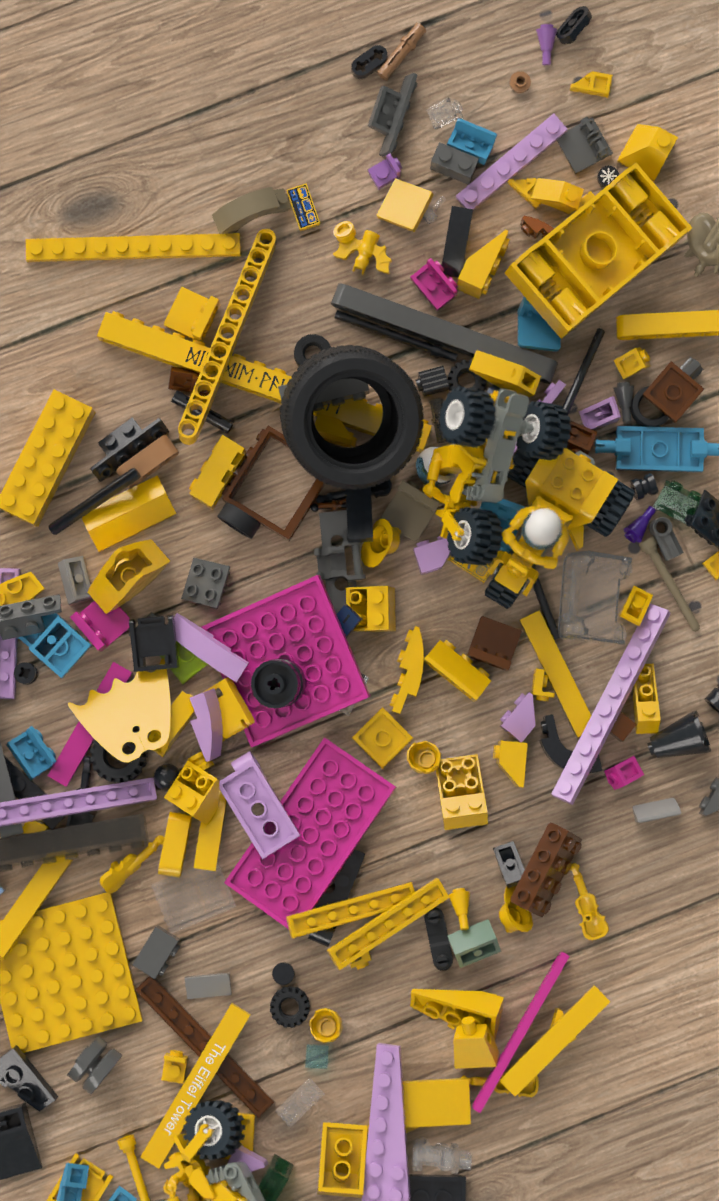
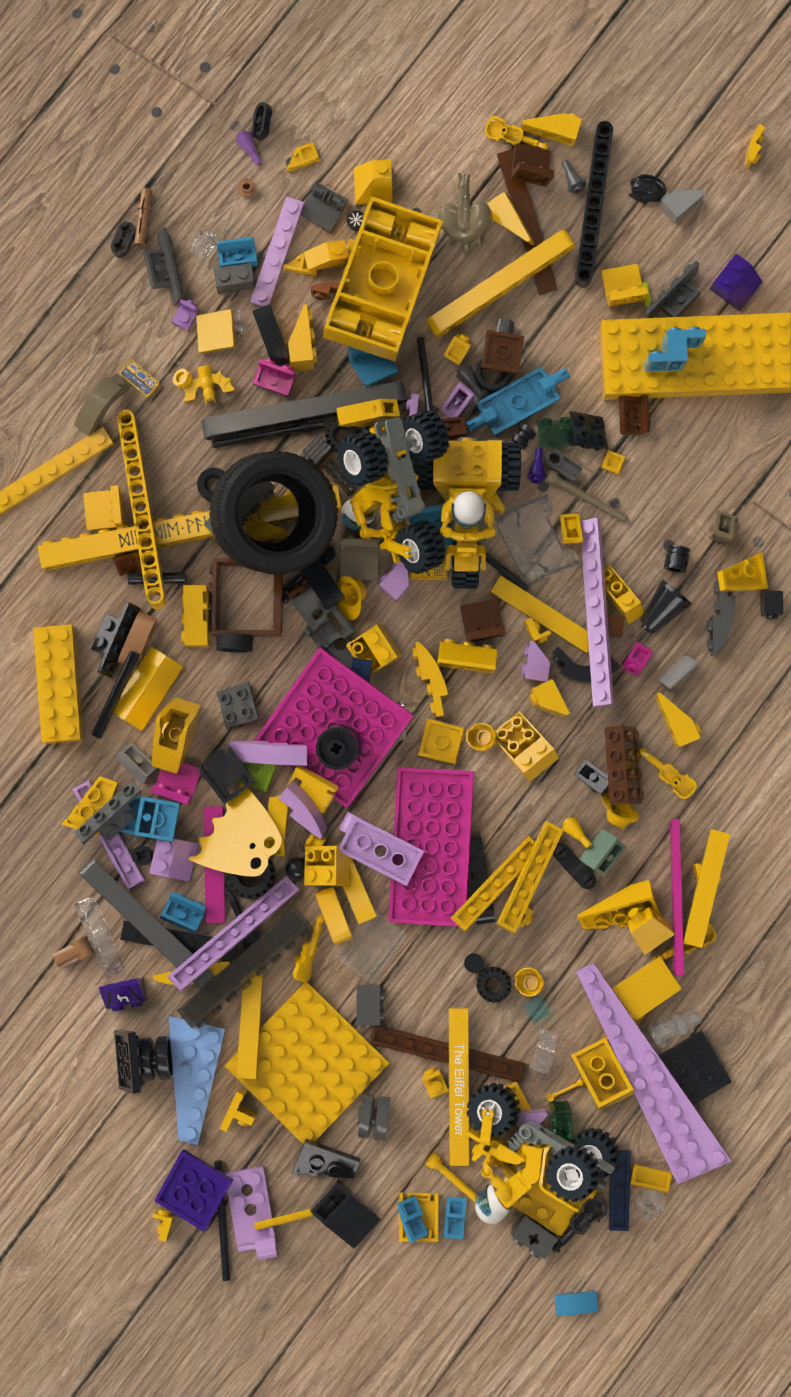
camera: 30 degrees left, 0 degrees up
light grey slope [185,973,232,999] -> none
none -> lavender slope [149,838,198,882]
none -> yellow hinge [547,1079,584,1102]
none -> yellow slope [654,693,701,748]

